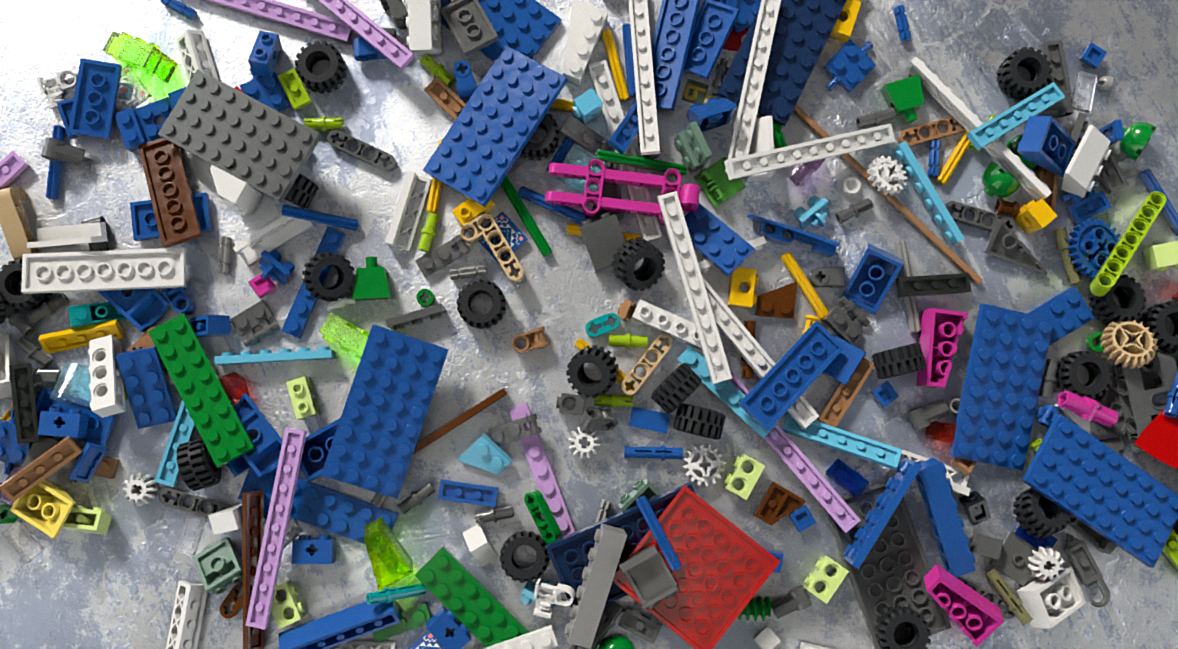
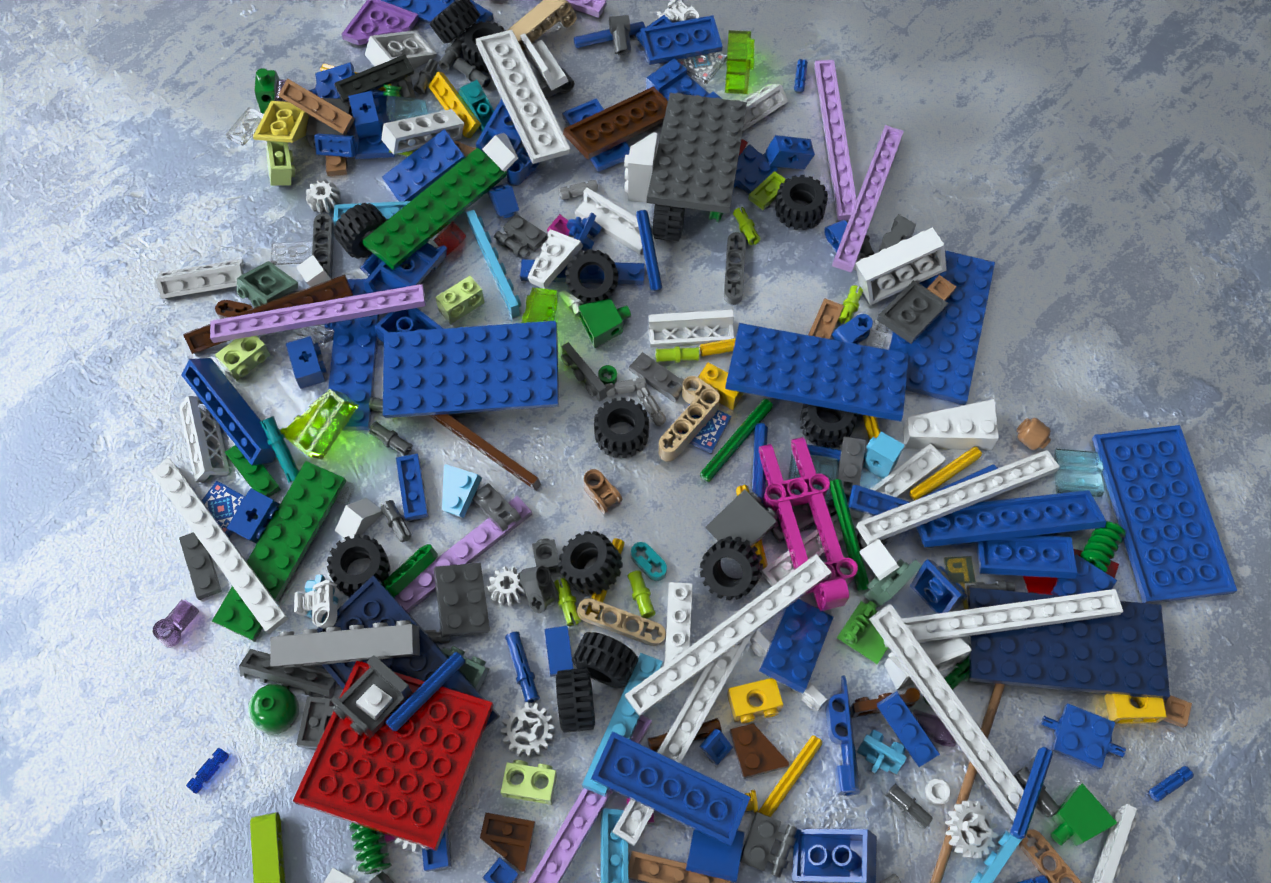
camera: 75 degrees right, 20 degrees down
medium nougat plate [618,299,636,323] -> none
dark grey piece [807,267,846,288] -> none
none -> white plate [356,684,393,721]
none -> green bush [383,85,402,97]
none -> dark grey plate [433,563,490,637]
none -> white slope [482,133,518,172]
none -> white wing [528,229,583,289]
none -> light grey axle [605,377,646,397]
none -> blue plate [699,729,733,765]
none -> reddish brown plate [850,688,920,718]
none -> white slope [859,539,899,580]
none -> blue plate [877,691,940,767]
none -> blue axle [1010,747,1053,839]

